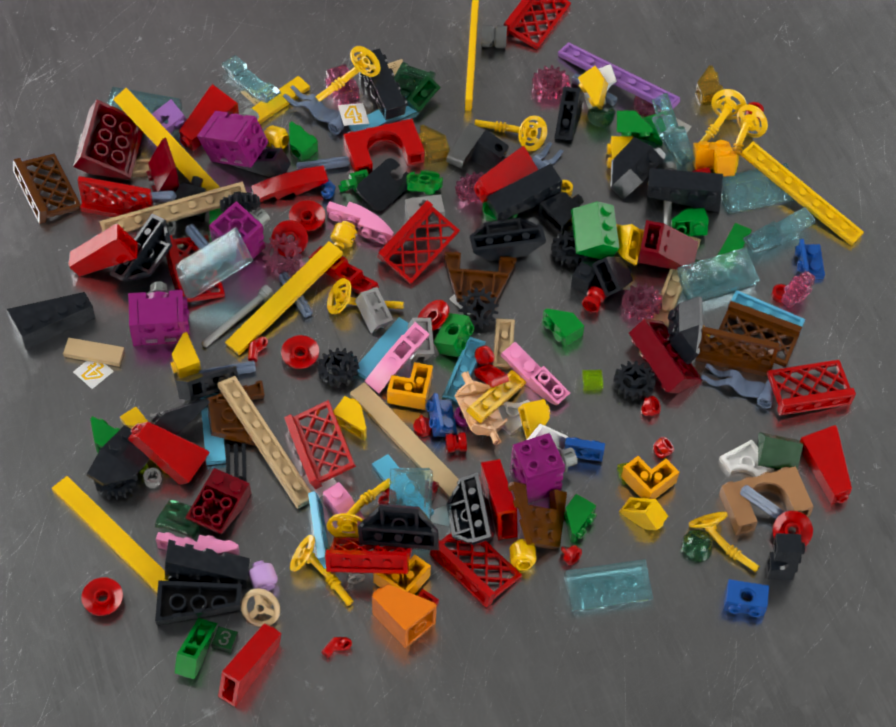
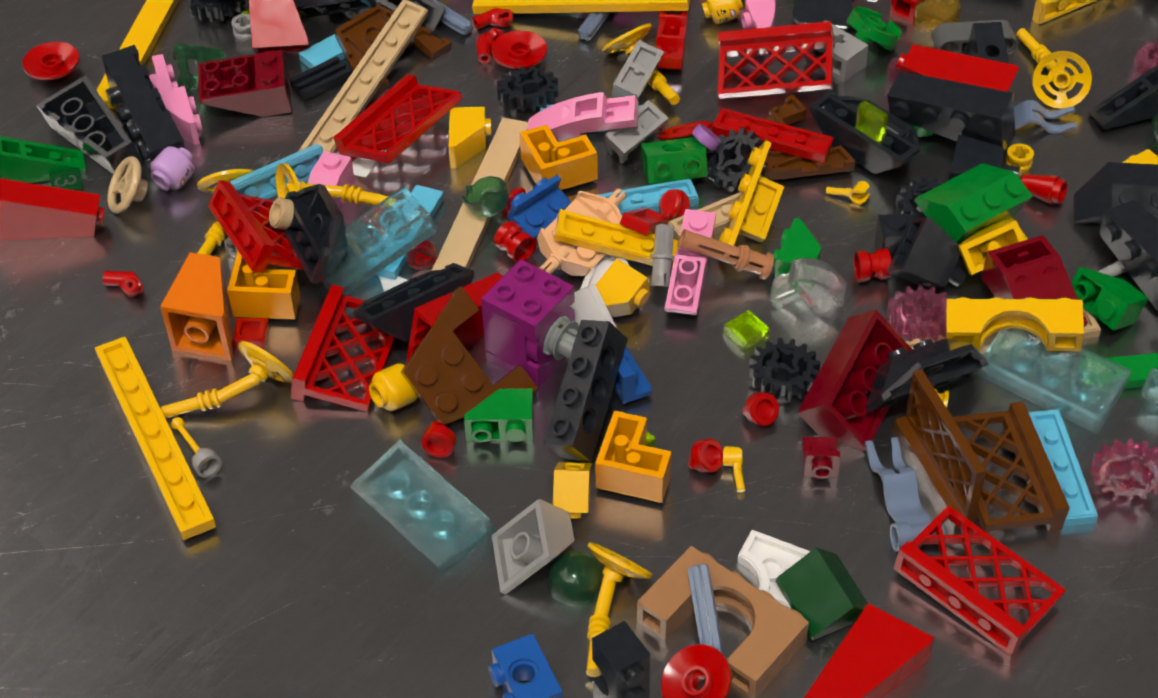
camera: 60 degrees right, 10 degrees down
none -> yellow plate [95,336,216,540]
none -> yellow dish [161,341,294,419]
none -> light grey hinge [171,417,222,478]
none -> tan tile [269,197,294,230]
none -> clear green hair [461,176,510,218]
none -> red arm [476,28,503,64]
none -> light grey slope [492,499,575,595]
none -> black brick [544,320,628,462]
none -> light grey axle [650,224,675,287]
none -> nougat pin [678,229,774,280]
none -> medium lavender tile [692,123,722,151]
none -> red tile [712,108,834,163]
none -> yellow bracket [719,140,784,246]
none -> yellow hand [723,446,746,493]
none -> clear brick [769,258,847,315]
none -> dark red bracket [802,437,840,479]
none -> yellow hand [826,181,870,205]
none -> clear neon green tile [855,101,888,142]
none -> yellow arch [946,297,1084,351]
none -> red cone [1021,174,1068,205]

